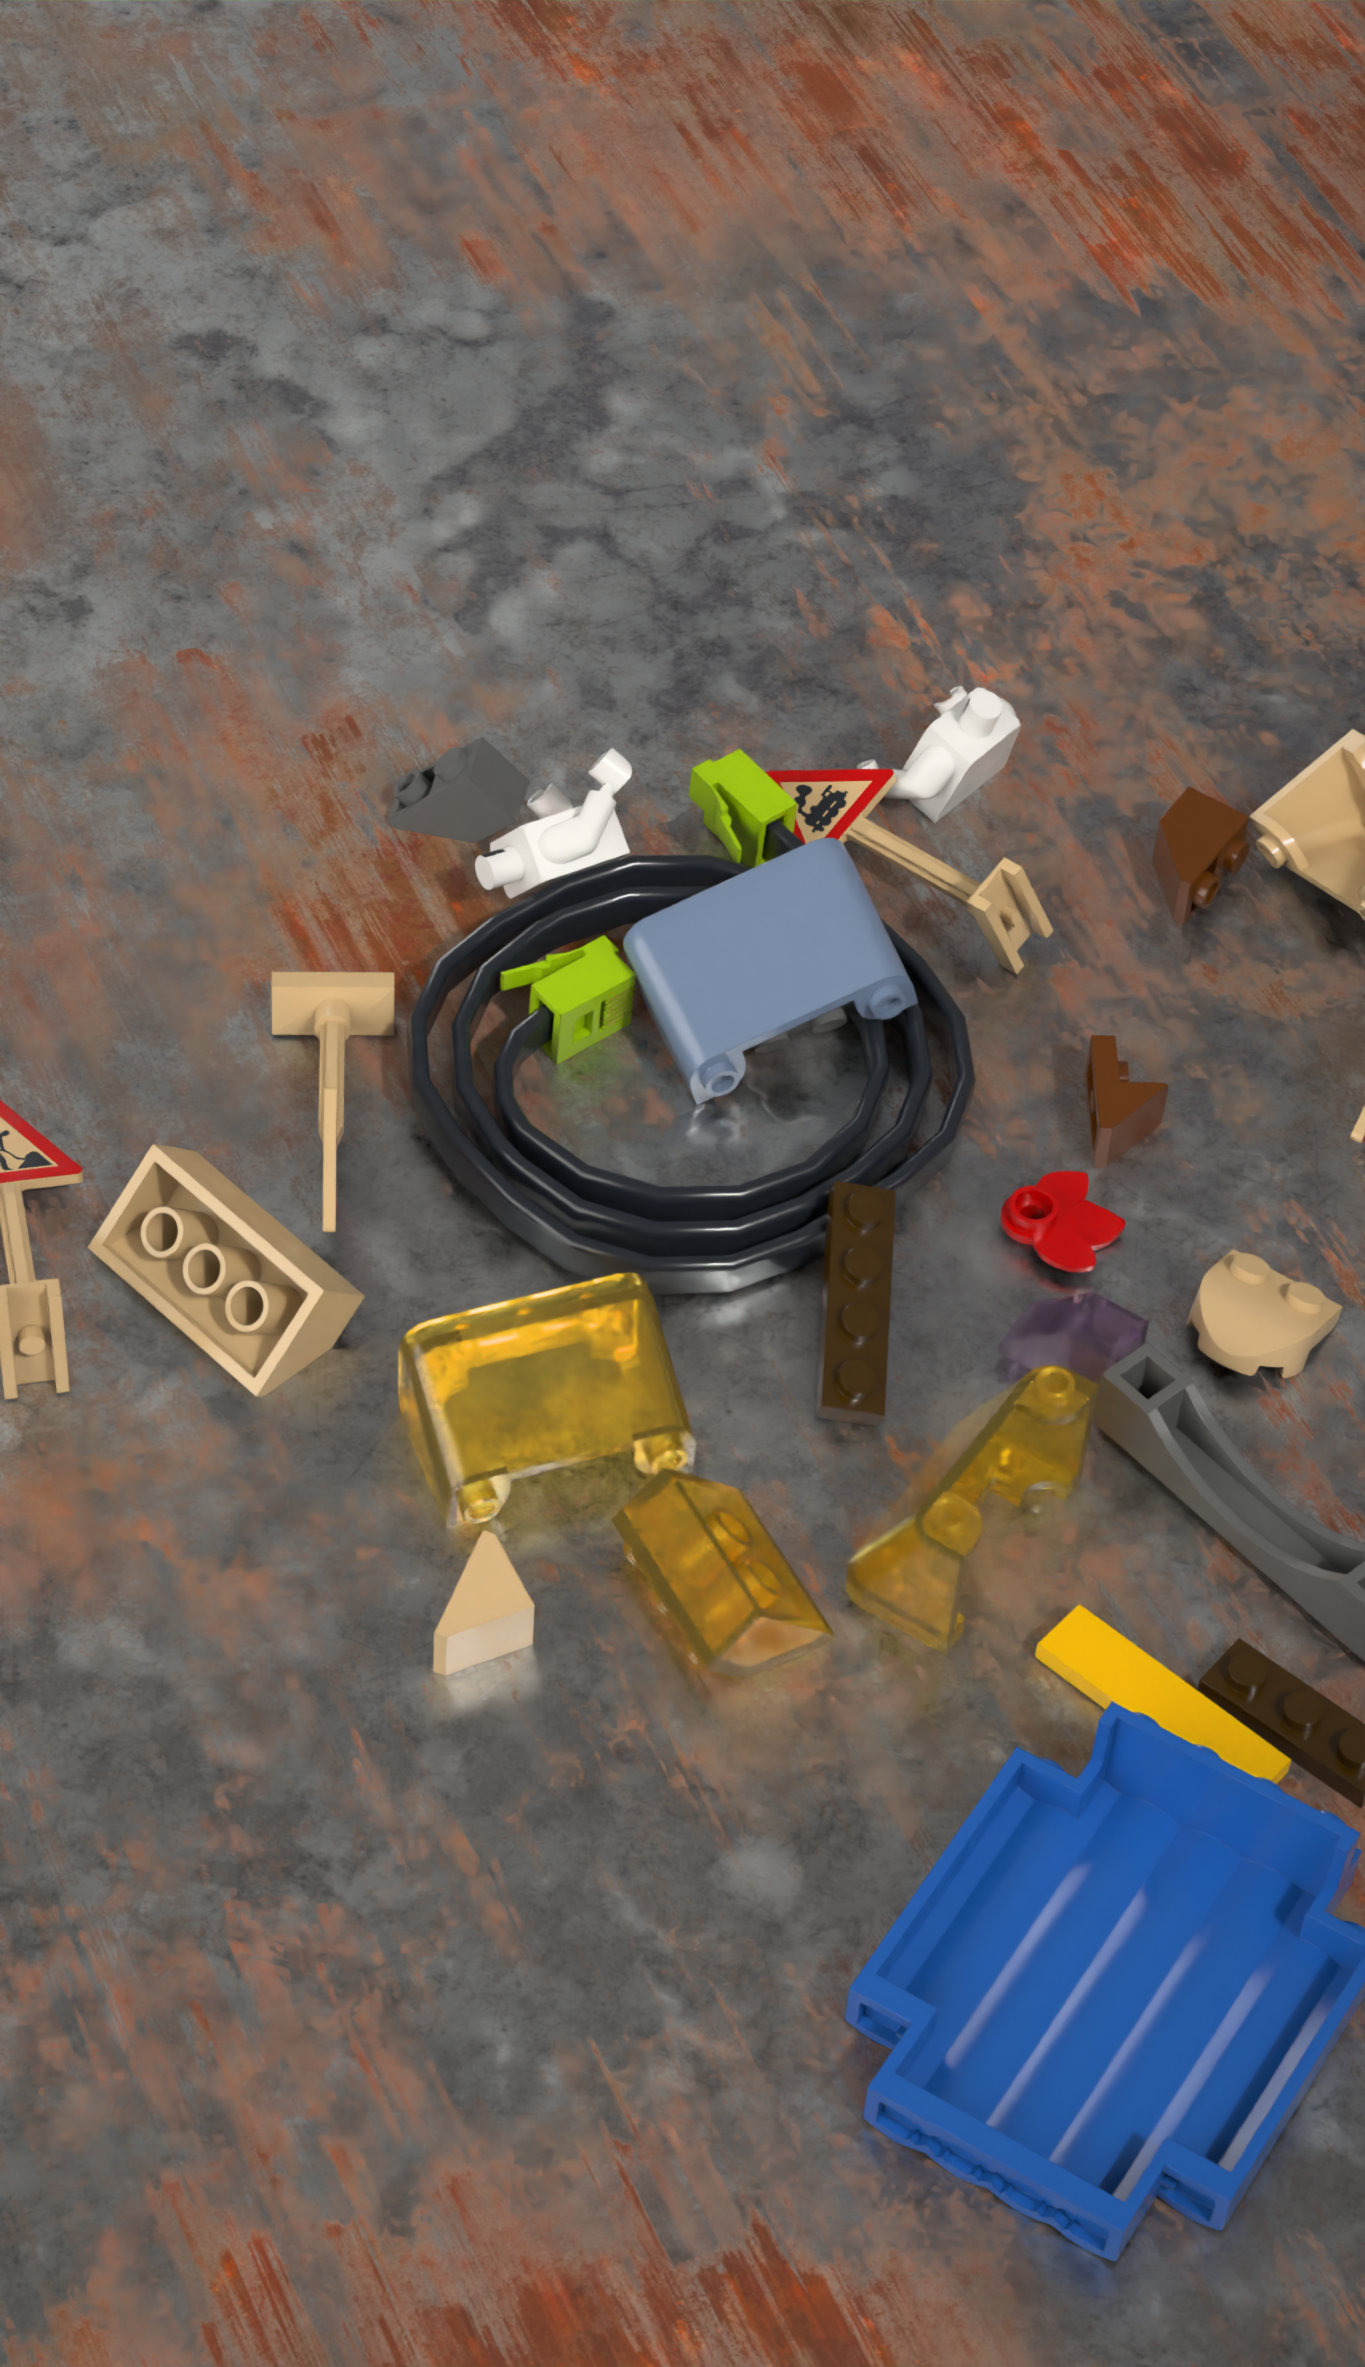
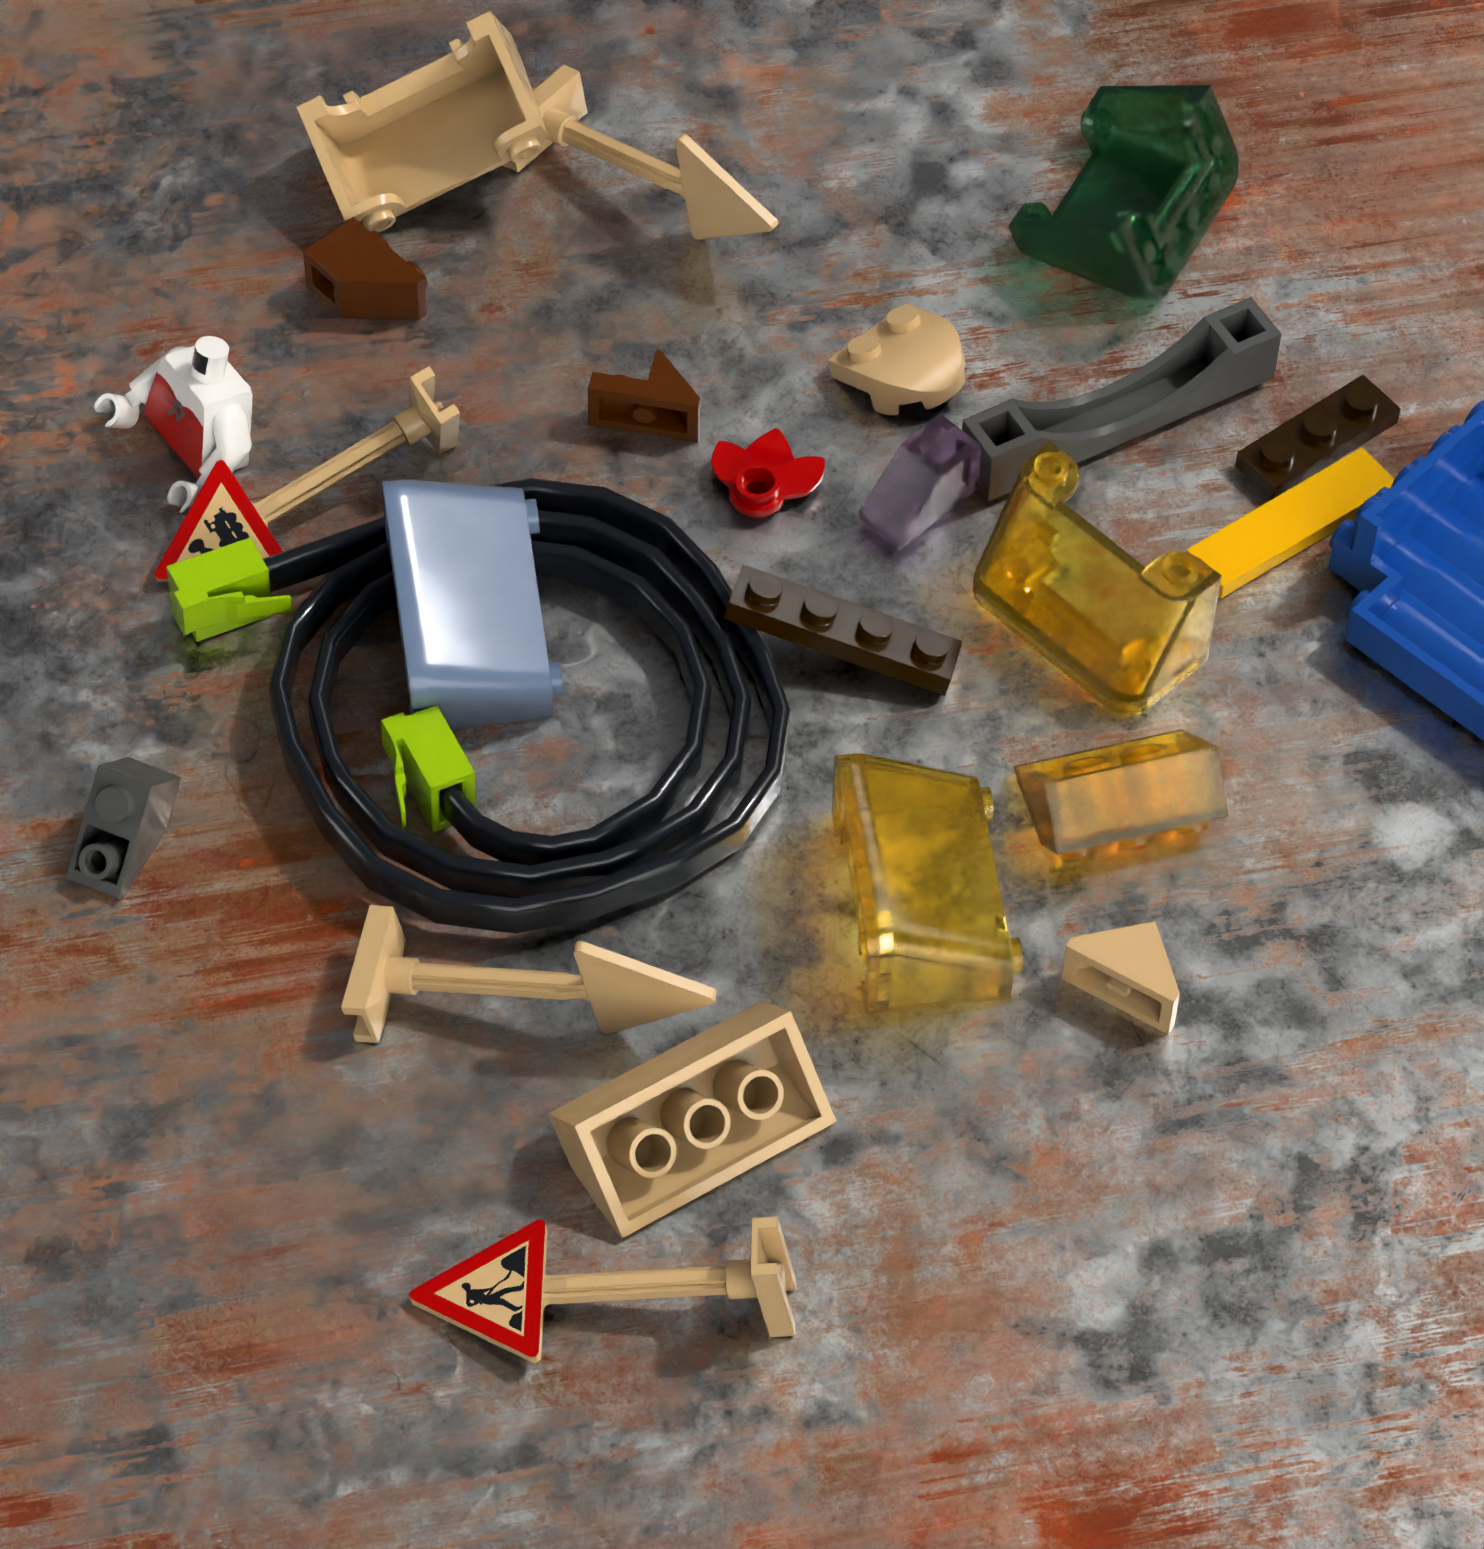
camera: 75 degrees left, 5 degrees up
white torso [475,748,632,899] -> none

